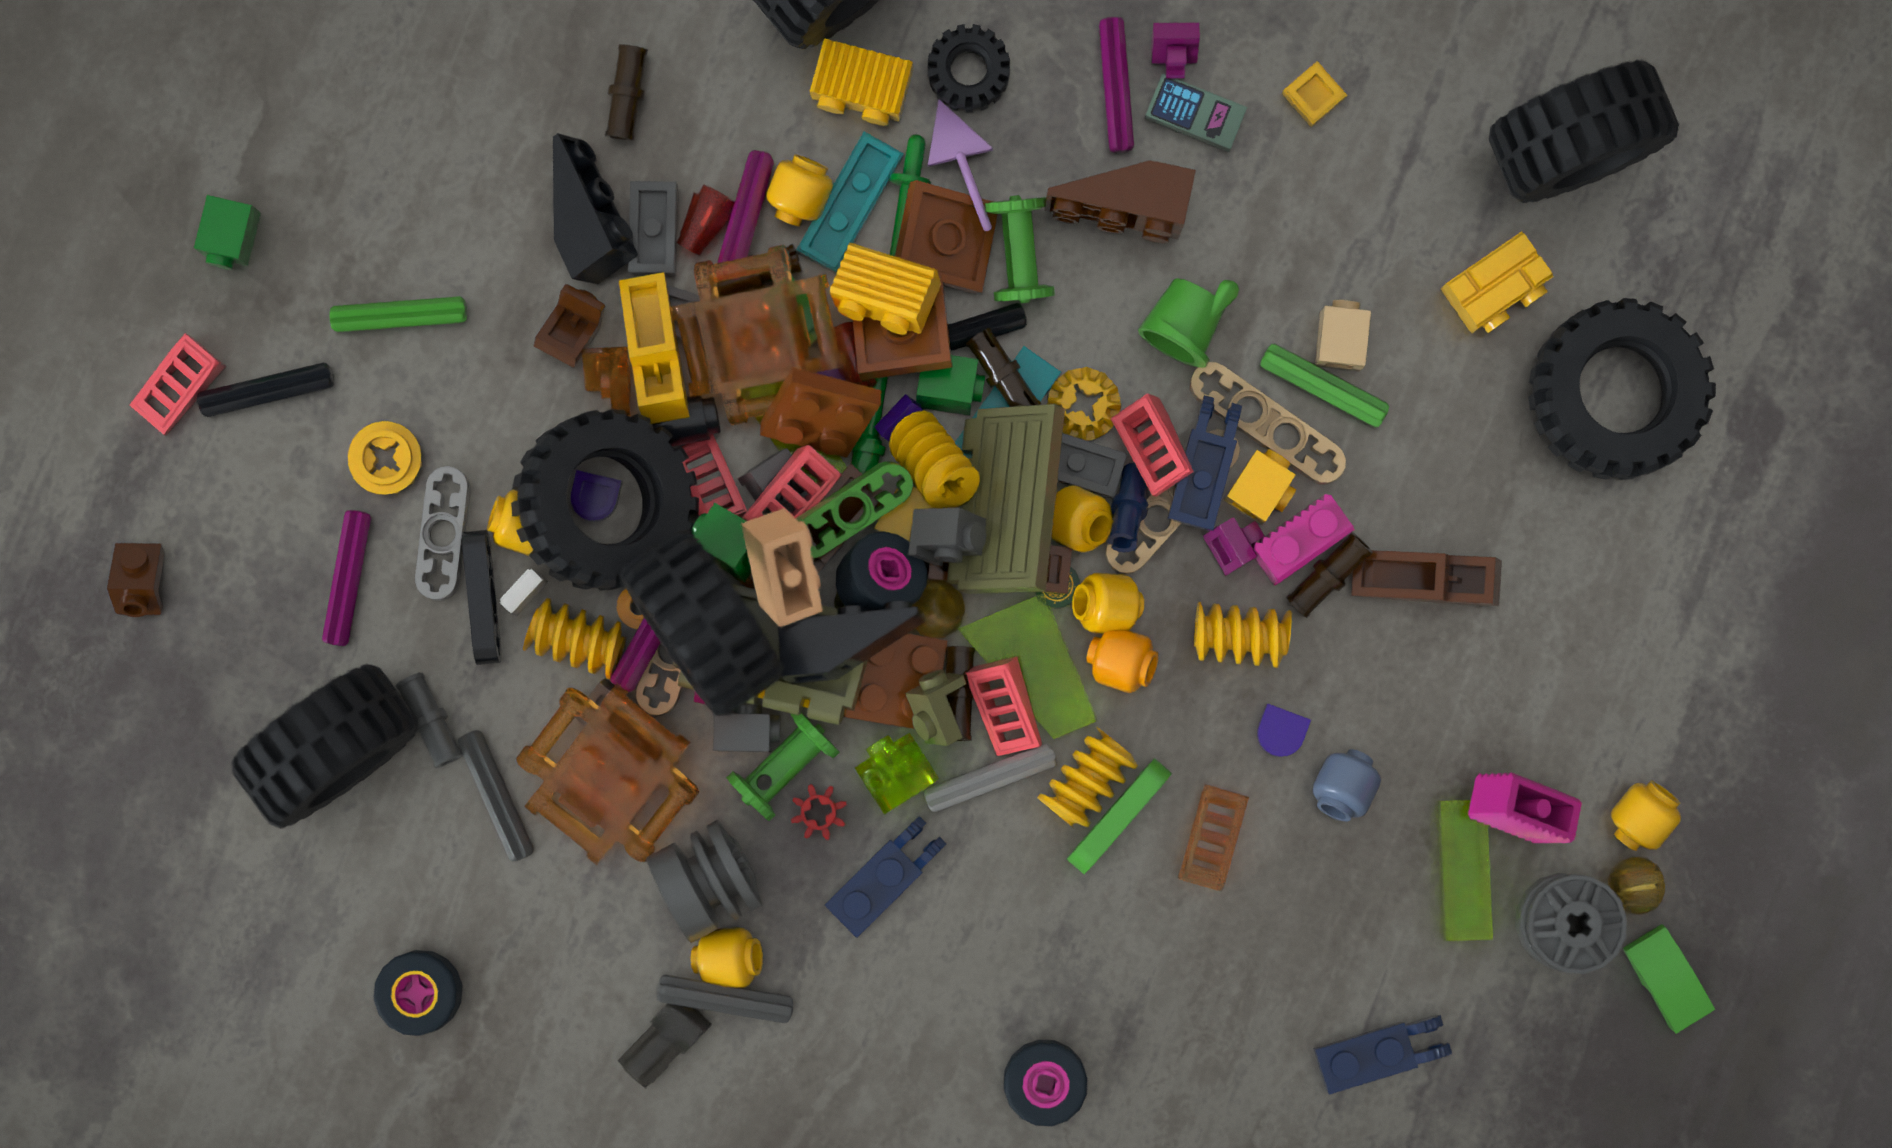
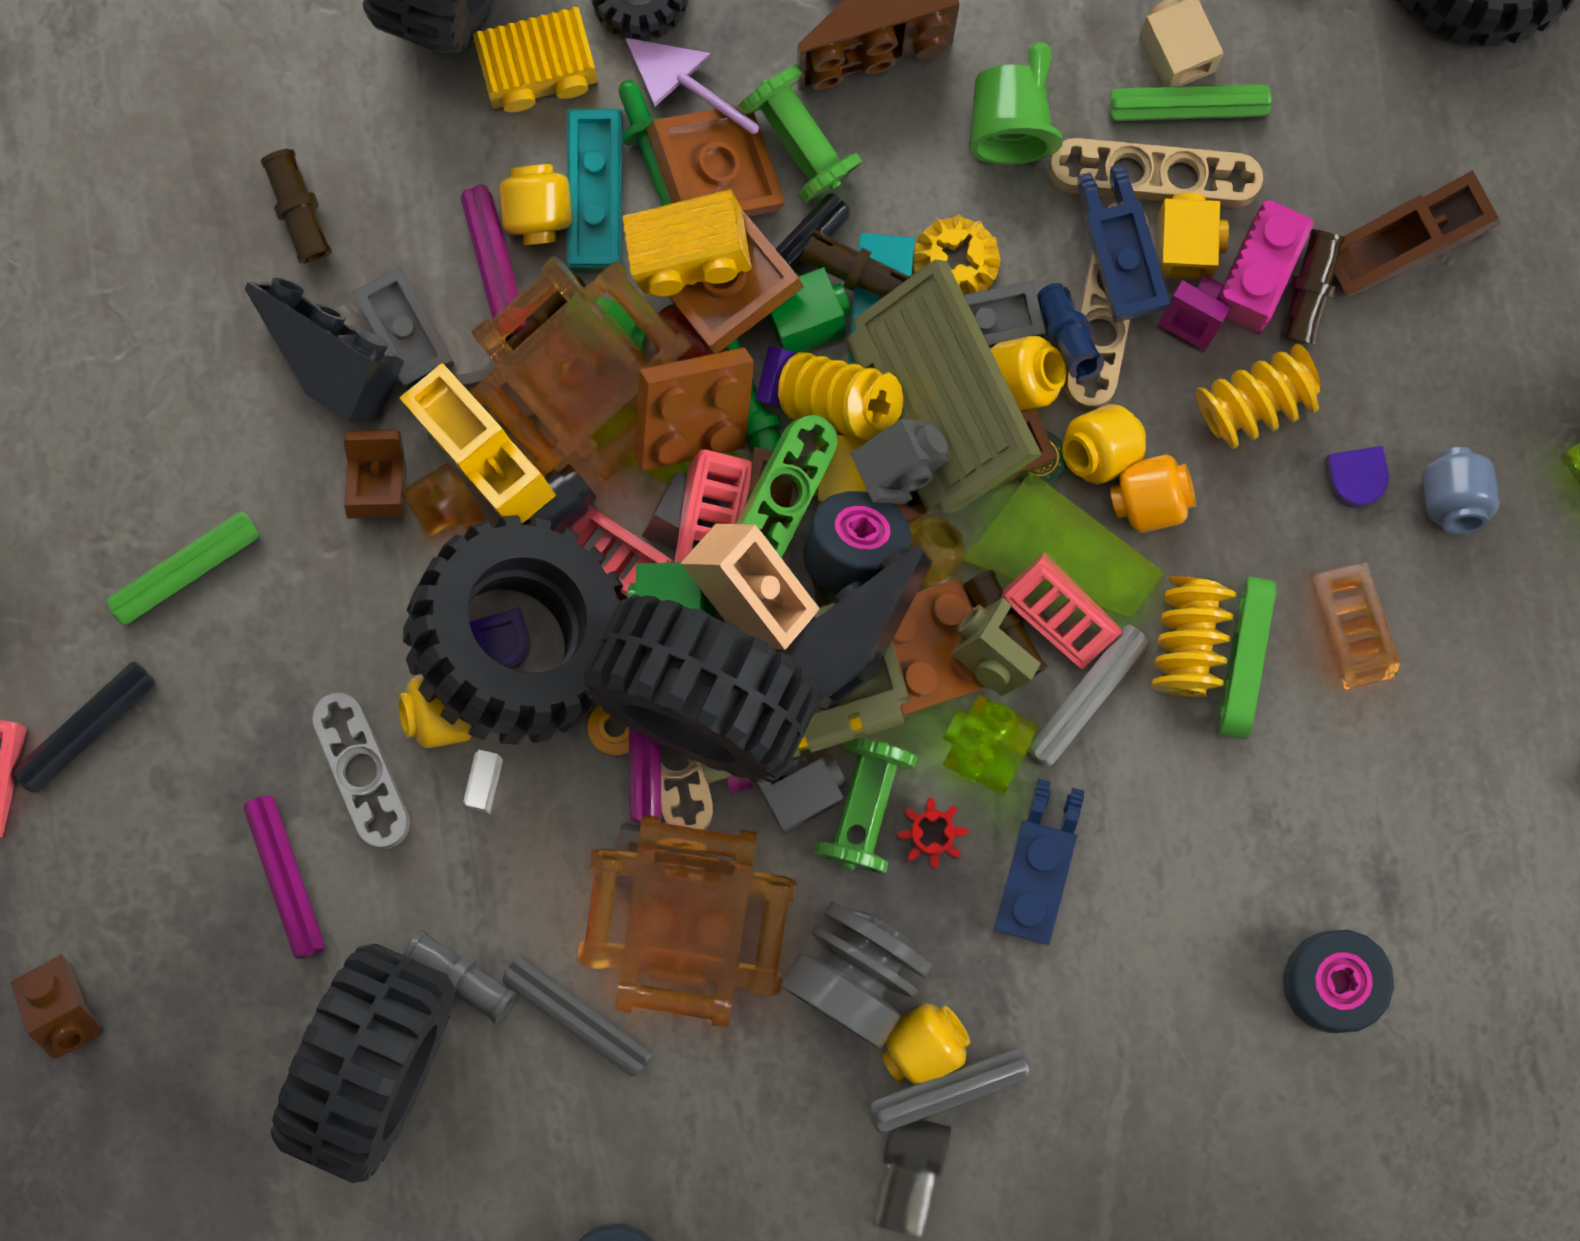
camera: 35 degrees left, 5 degrees down
yellow gear [348,421,422,495] -> none
black beam [462,530,501,665] -> none
yellow piece [523,597,627,680] -> none
clear red cone [676,184,735,256] -> none
coral slope [1110,393,1193,497] -> none

